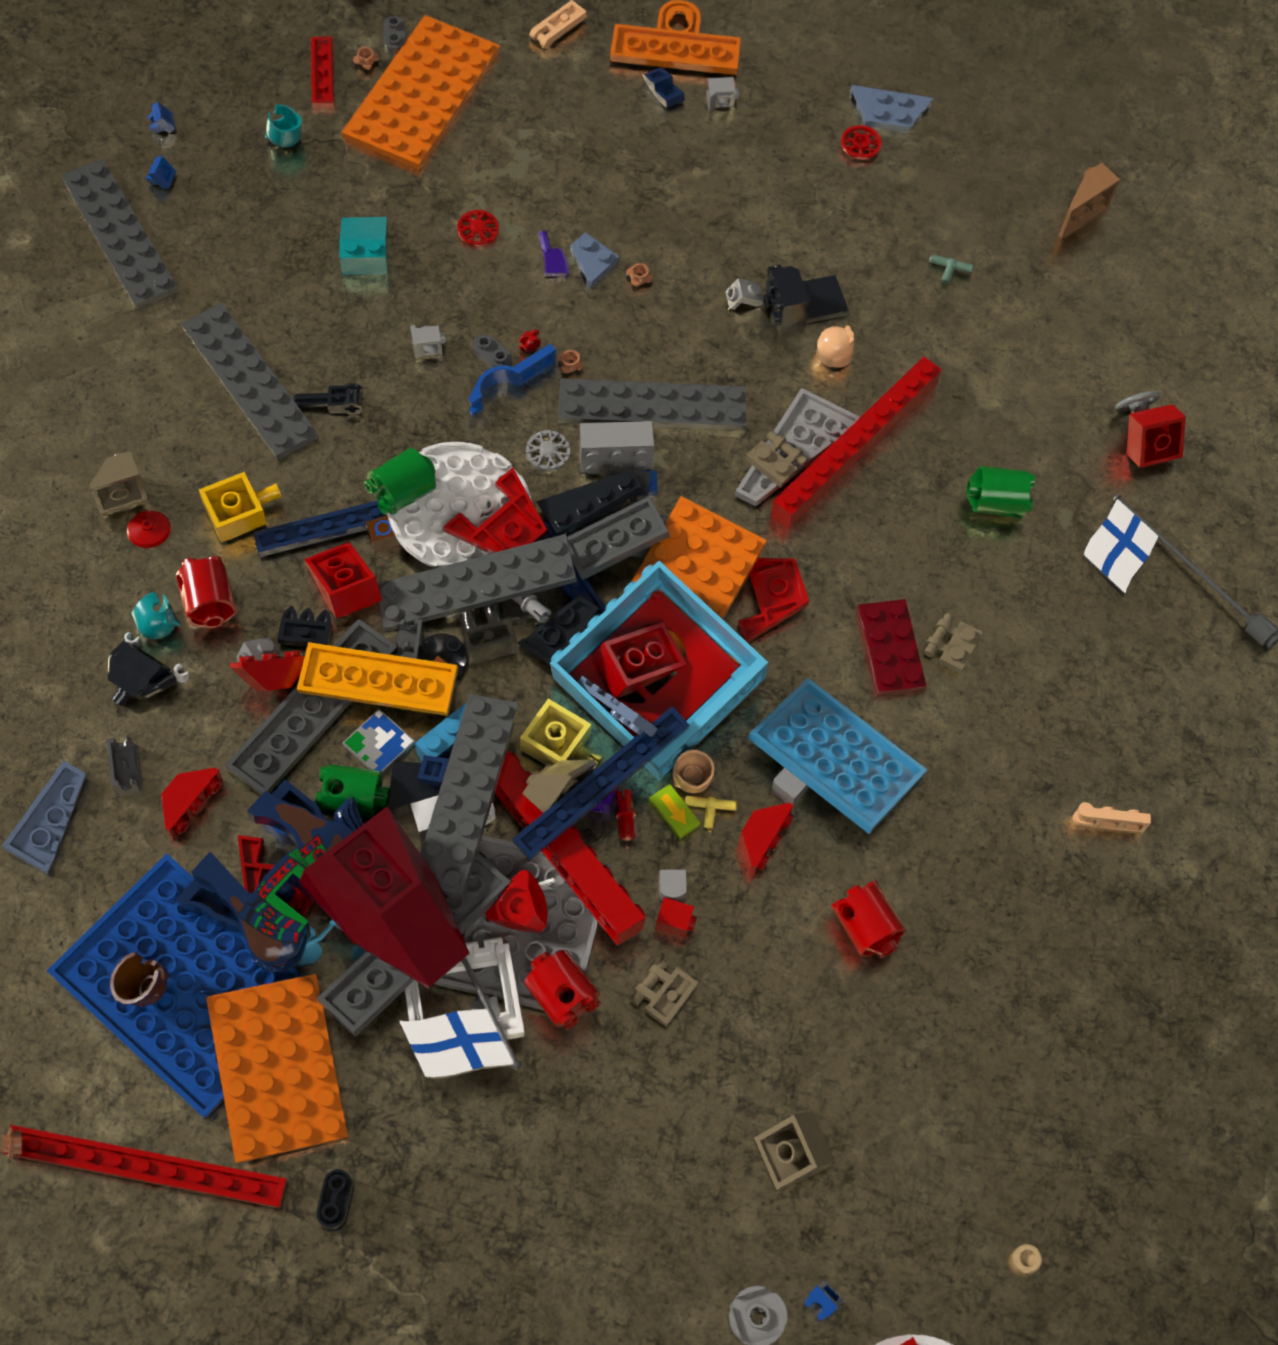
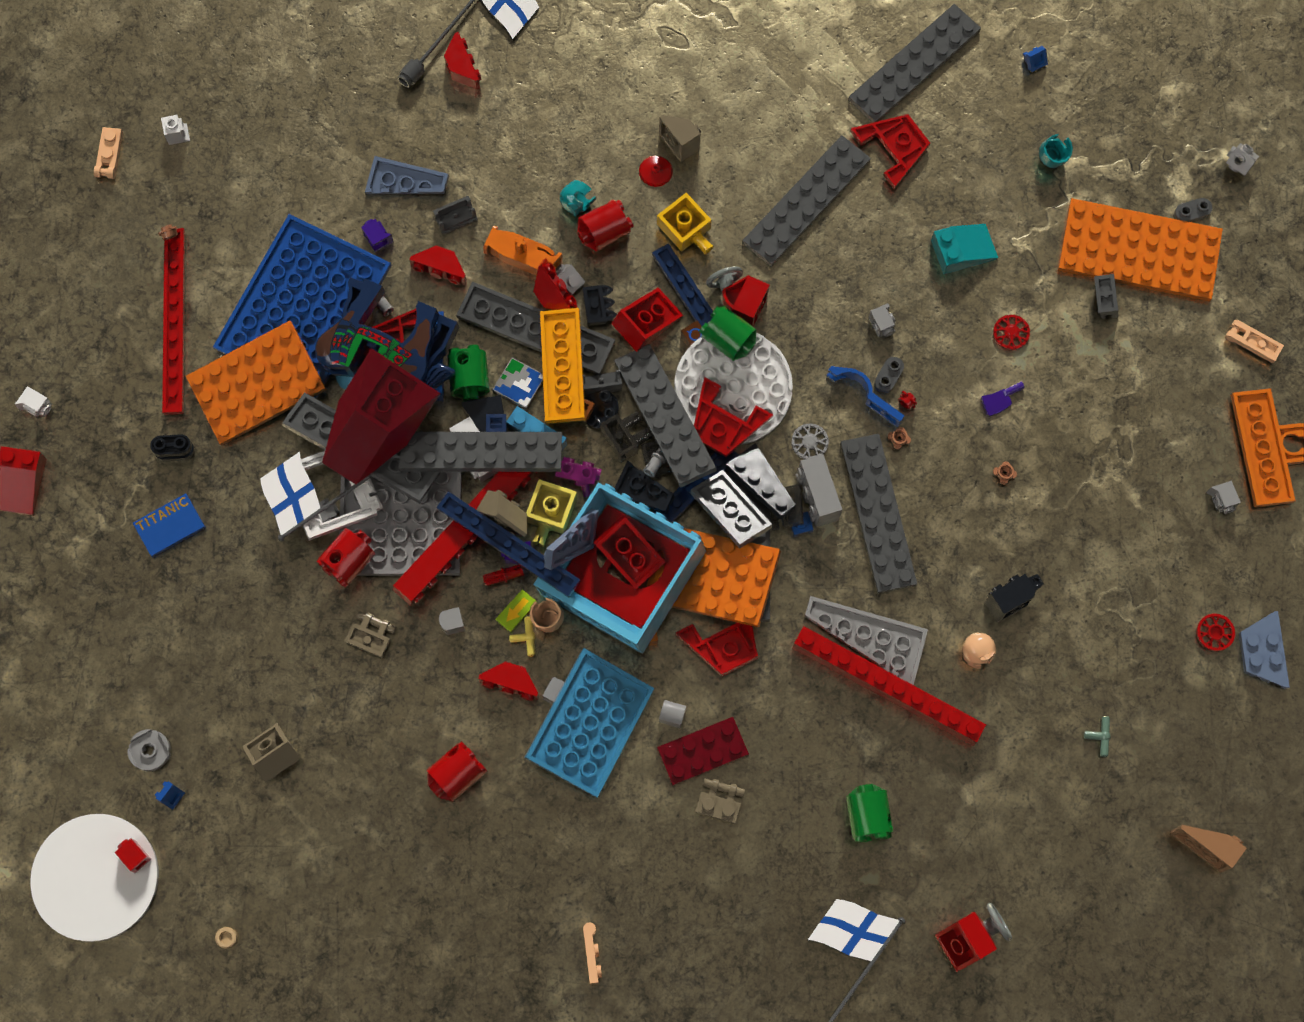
camera: 80 degrees right, 10 degrees up
black torso [107,632,189,706] -> none
reddish brown helmet [110,952,170,1007] -> none
blue tile [145,156,176,189] -> none
black connector [294,383,364,415] -> none
red tile [311,36,334,109] -> none
nougat plate [353,47,379,69] -> none
red hat [485,870,557,933] -> none
sand blue wing [570,232,619,288] -> none
dark blue slope [643,67,685,108] -> none
red brick [655,897,697,939] -> none
light grey bracket [726,278,764,310] -> none
dark tan plate [745,431,808,488] -> none
black tile [803,275,849,324] -> none
none -> blue tile [133,493,206,558]
none -> dark purple window [361,219,394,252]
none -> orange piece [483,226,563,275]
none -> magenta brick [555,457,602,497]
none -> light grey piece [659,700,686,728]
none -> red piece [706,266,770,327]
none -> red wing [850,114,930,189]
none -> dark grey hinge [1094,274,1118,319]

